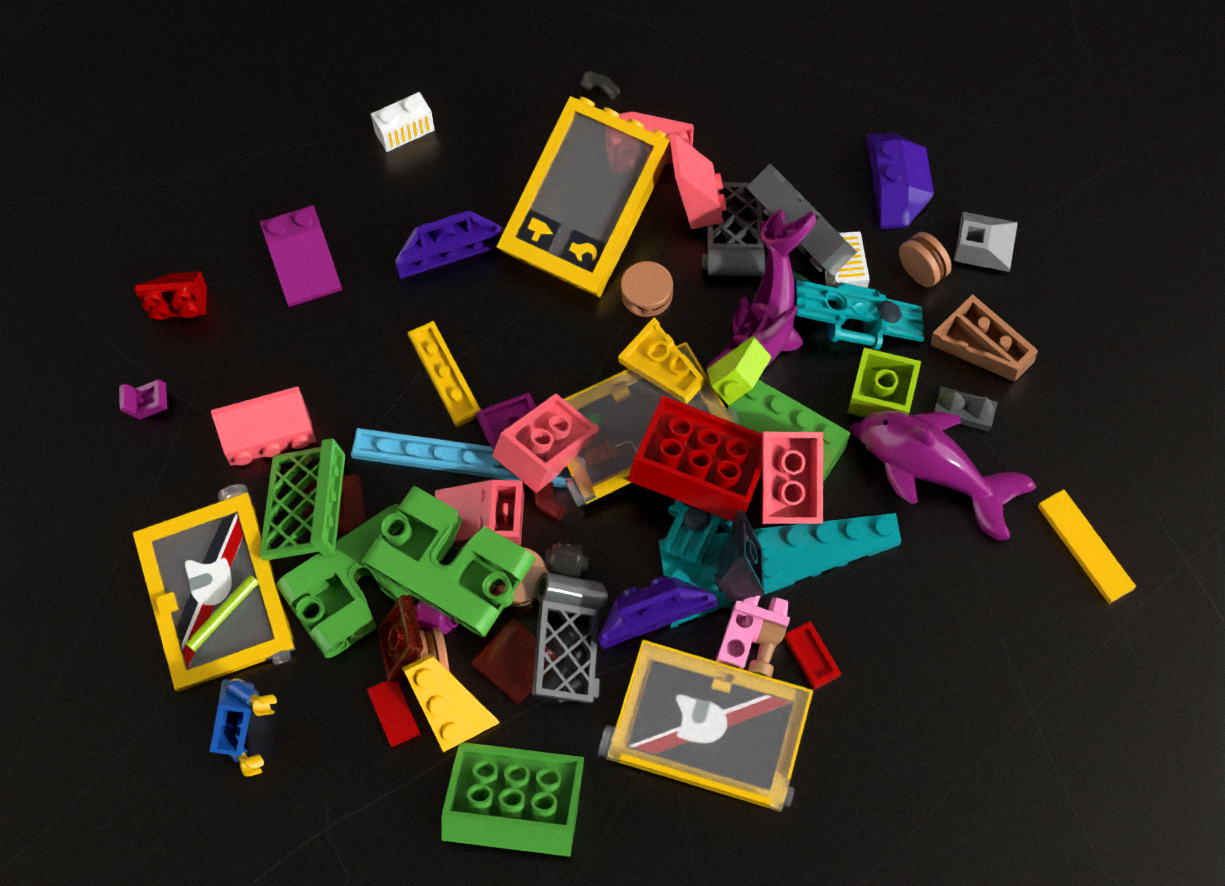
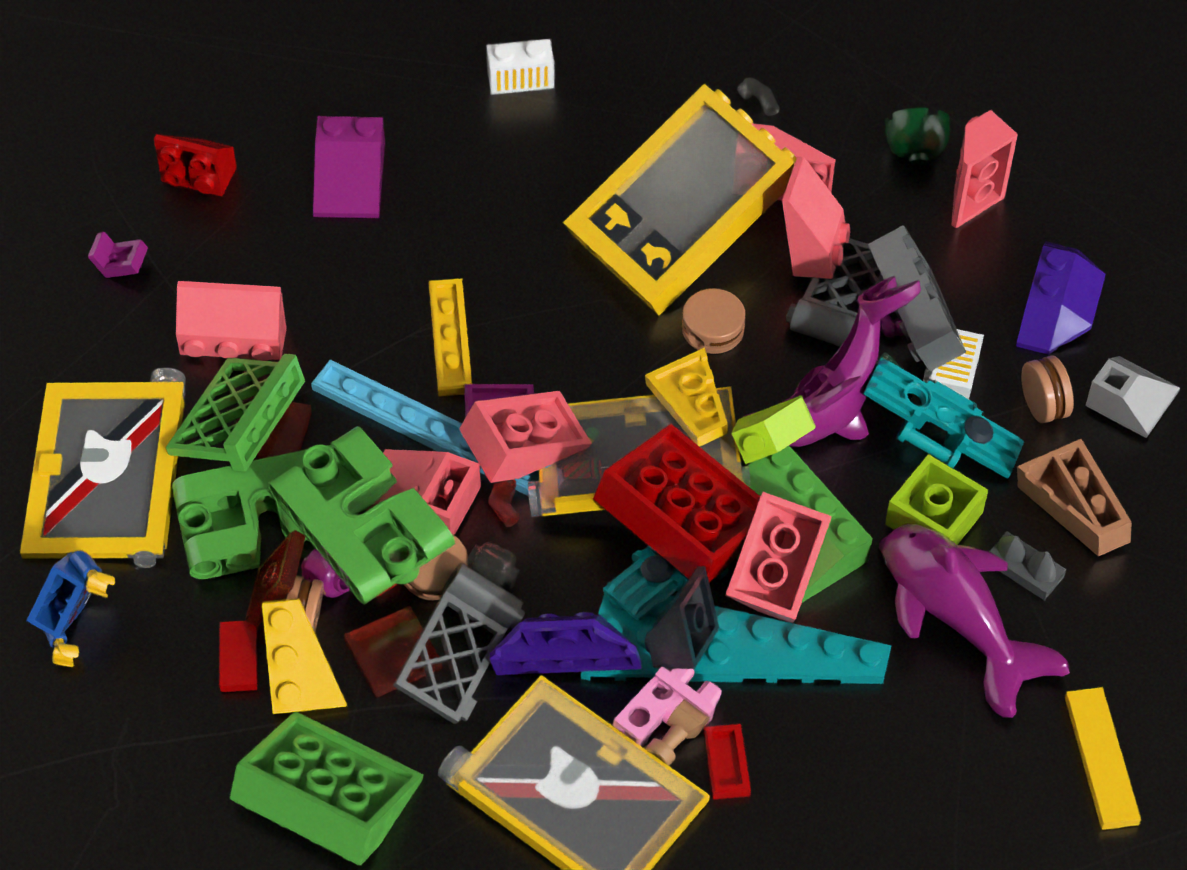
camera: 20 degrees right, 10 degrees down
lime bar [185,575,259,652] -> none
dark purple wedge [395,211,504,279] -> none
none -> dark green cylinder [885,108,950,165]
none -> coral slope [952,110,1018,228]

